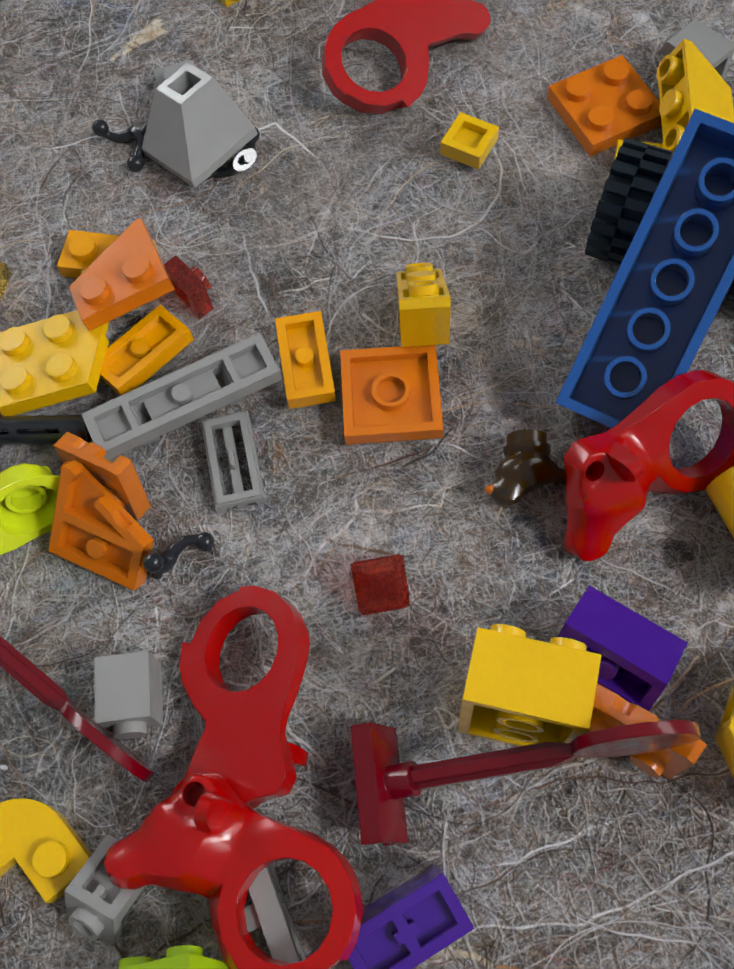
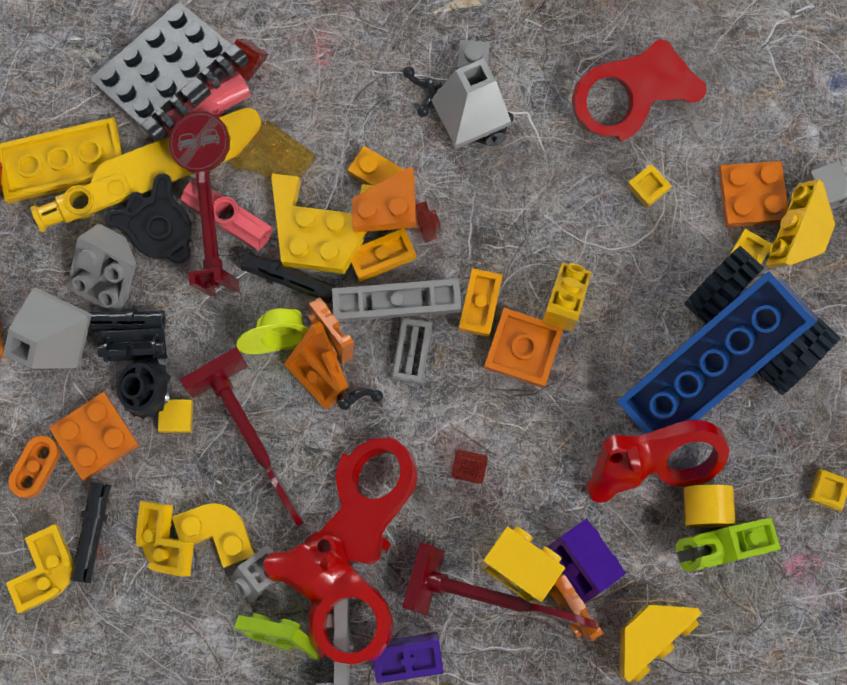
camera: 15 degrees right, 10 degrees up
light grey brick [94,651,164,739] -> none
dark brown animal [484,429,567,507] -> none

